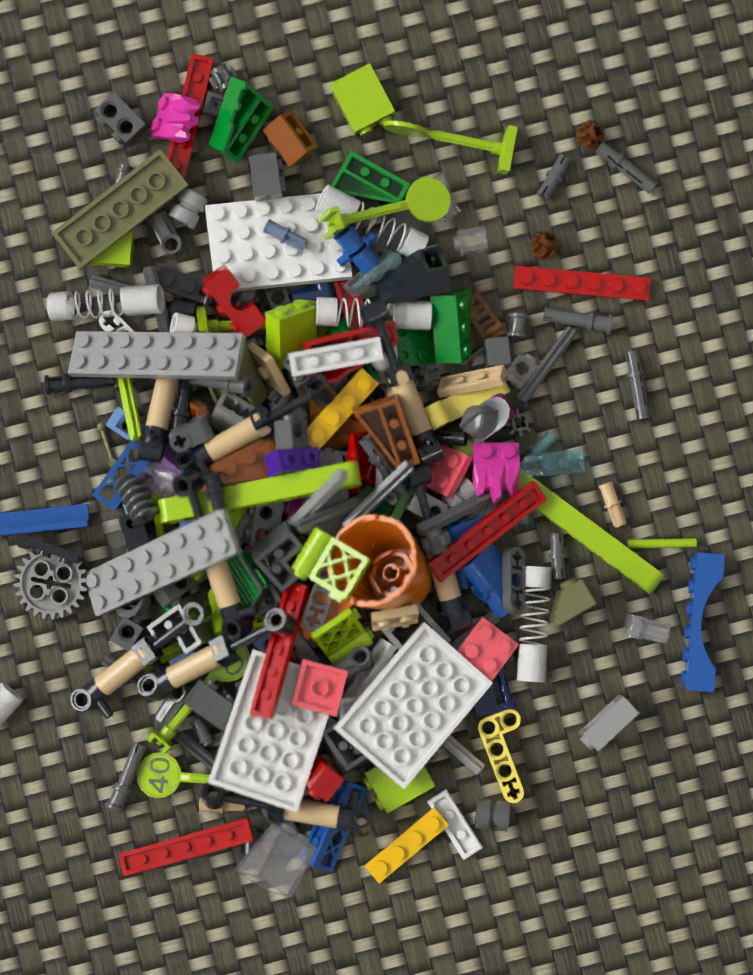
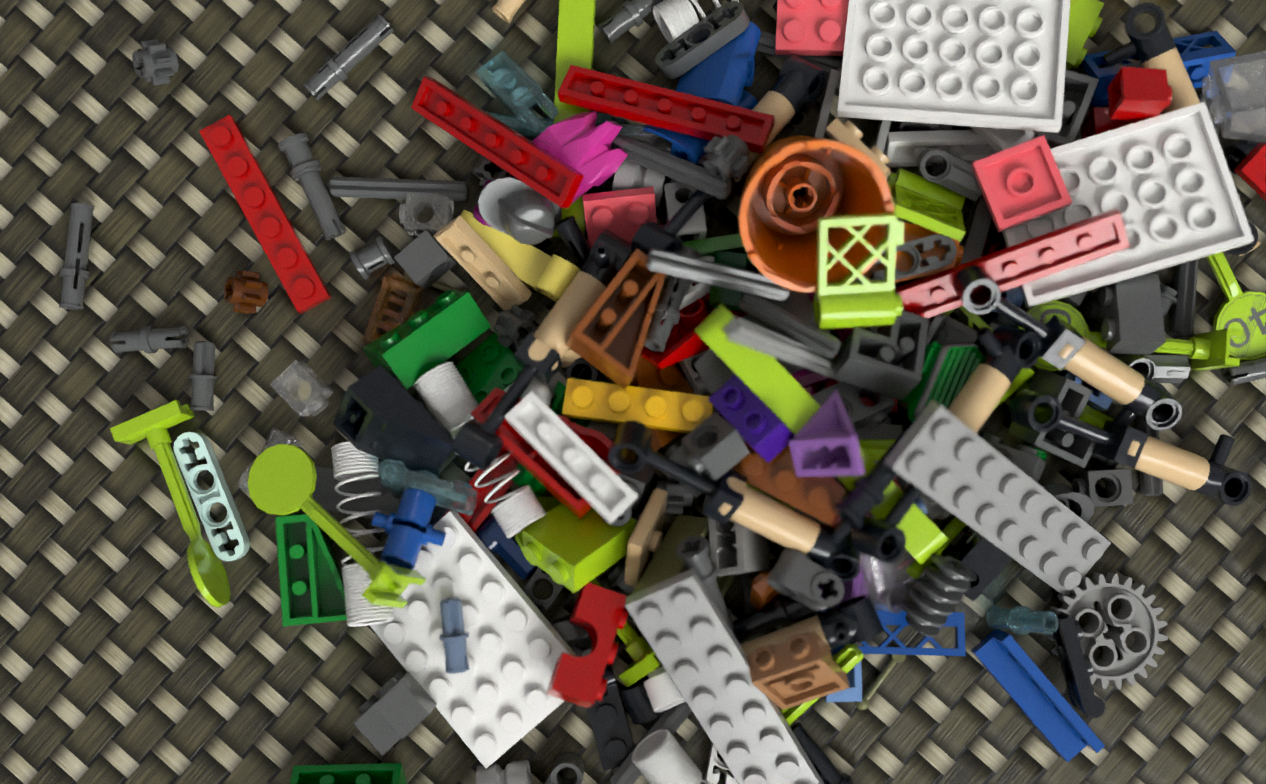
camera: 125 degrees left, 0 degrees up
dark orange brick [263,110,318,167] -> none
lime brick [330,63,395,136] -> none
reddish brown gear [576,120,604,150] -> none
none -> dark grey gear [132,39,179,86]
none -> light aqua beam [173,432,250,562]
none -> dark grey axle [189,341,218,411]
none -> red plate [411,76,584,208]
none -> medium nougat plate [747,632,850,710]
none -> medium lavender slope [788,389,865,477]
none -> clear light blue pin [987,606,1058,635]

